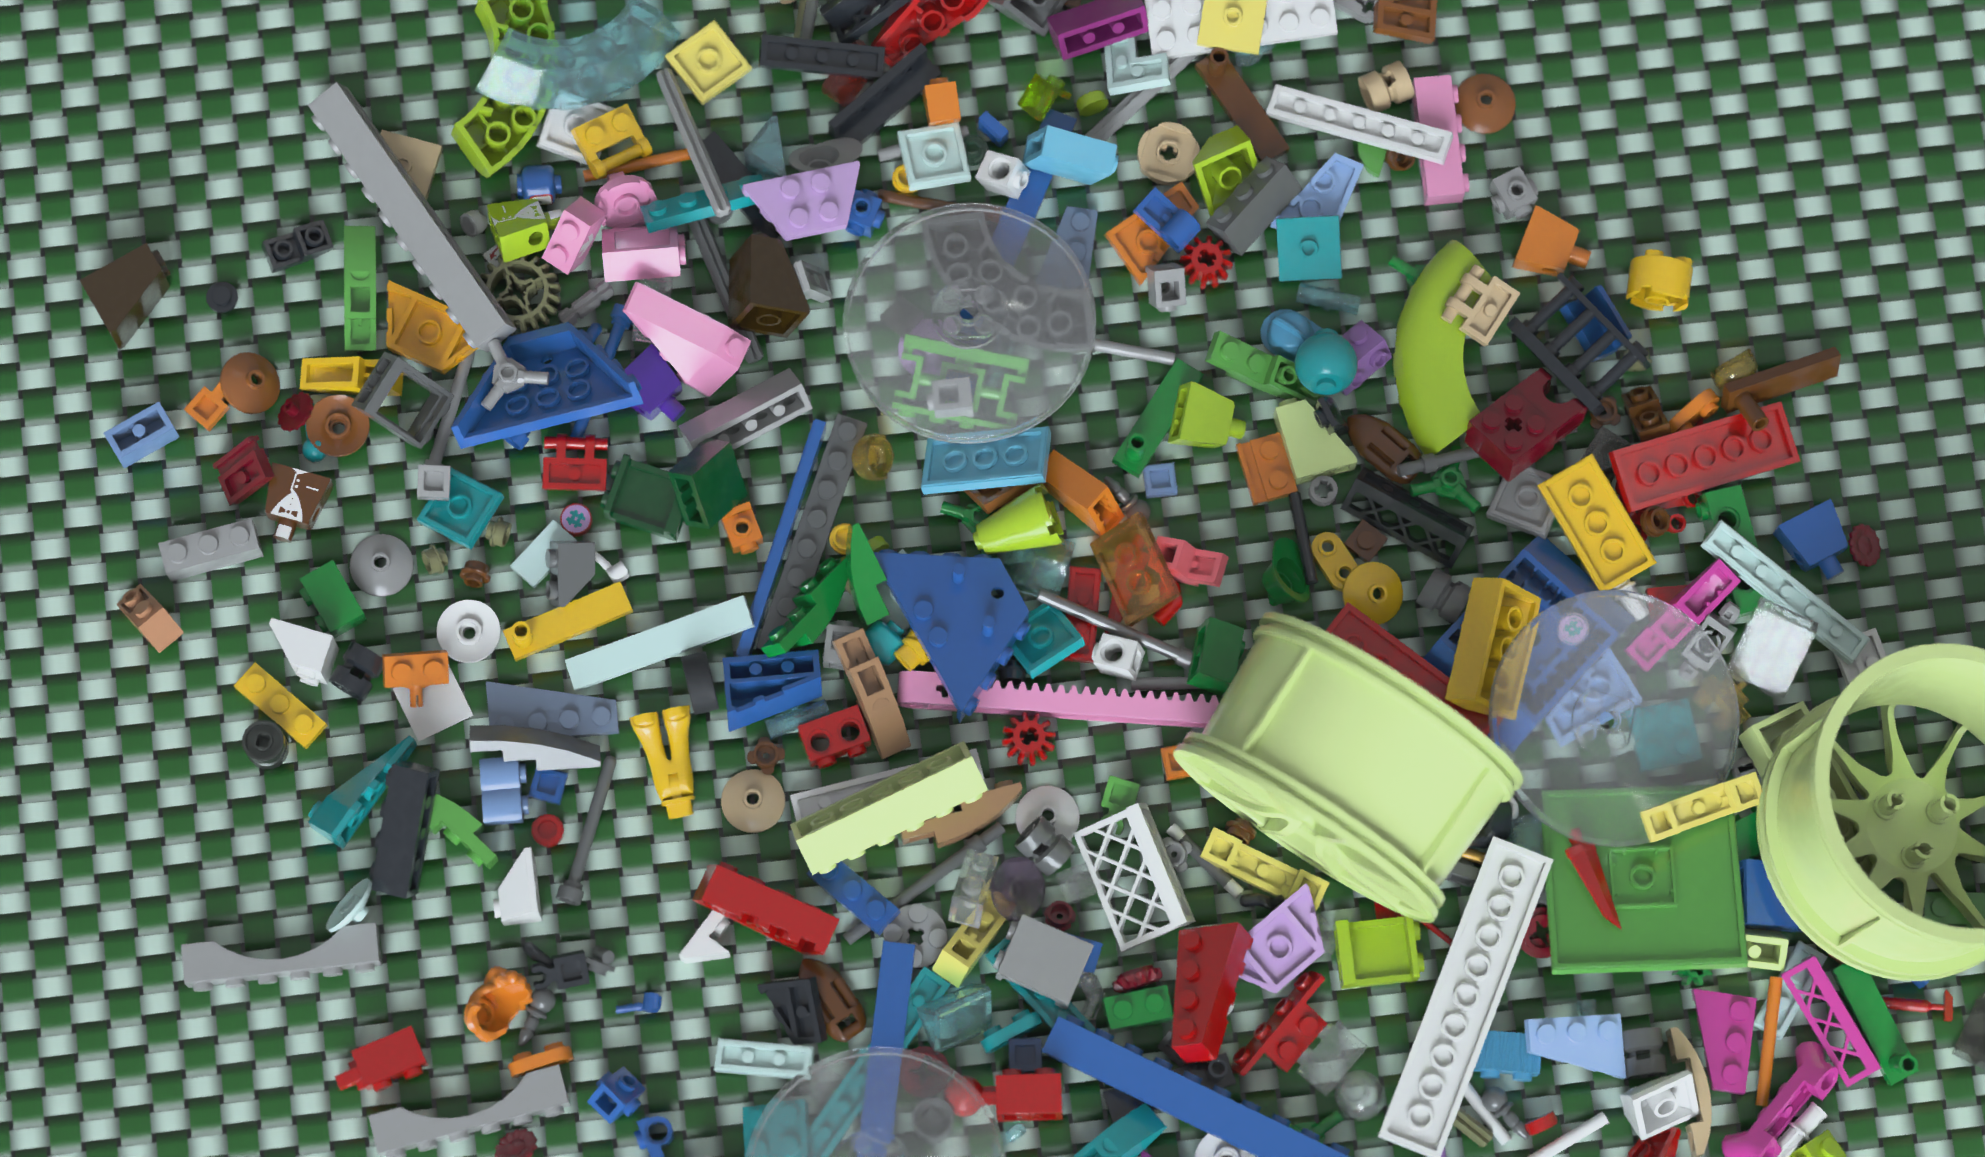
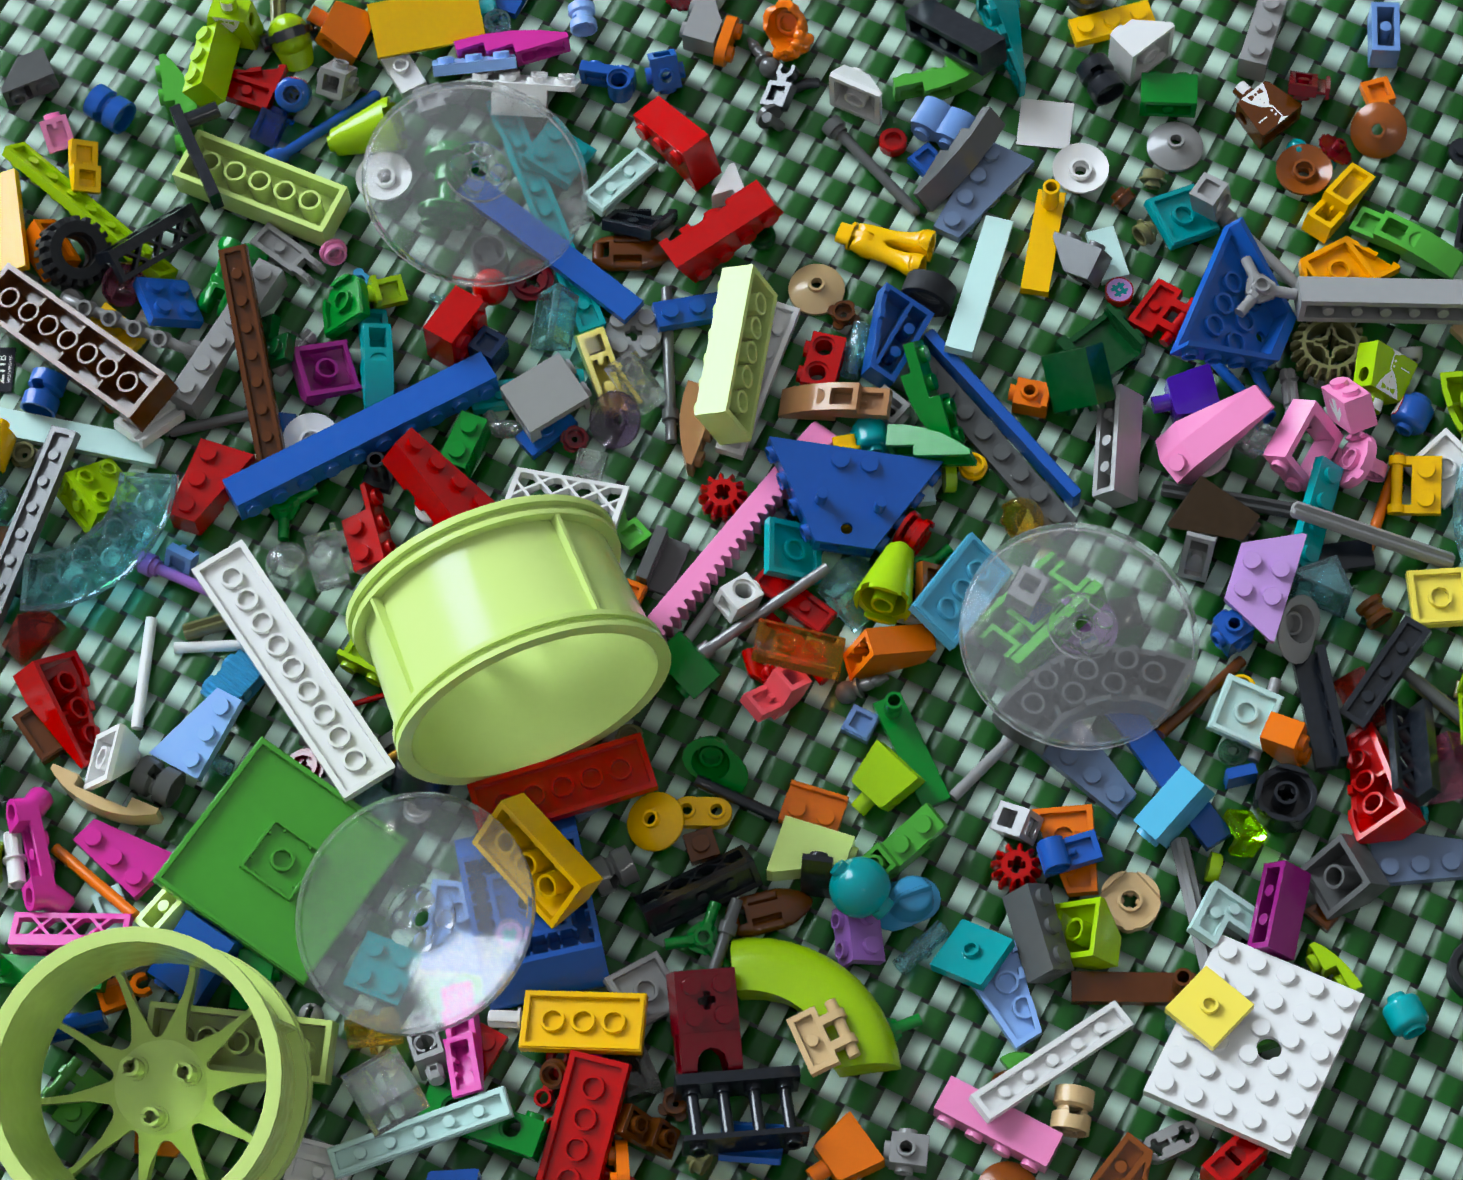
camera: 135 degrees right, 10 degrees down
dark grey window [351,352,454,449] -> none
orange plate [382,650,449,708] -> none
white hand [595,551,630,583] -> none
blue hand [616,992,662,1014] -> none
white brick [975,150,1030,199] -> none
teal plate [980,1009,1043,1054] -> none
dark grey wheel [1014,816,1075,876] -> none
white dish [1015,786,1080,846] -> none
dark red gear [1112,965,1163,993] -> none
light grey bush [1308,475,1338,507] -> none
dark grey bar [1482,1086,1529,1139] -> none
red tile [1525,1111,1558,1136] -> none
red bar [1565,829,1622,930] -> none
light yellow slope [1639,771,1763,843] -> none
none -> red wedge [633,96,722,192]
none -> dark grey panel [635,525,690,596]
none -> red wheel [892,510,935,557]
none -> black brick [1252,764,1318,833]
none -> reddish brown wheel [1355,593,1394,630]

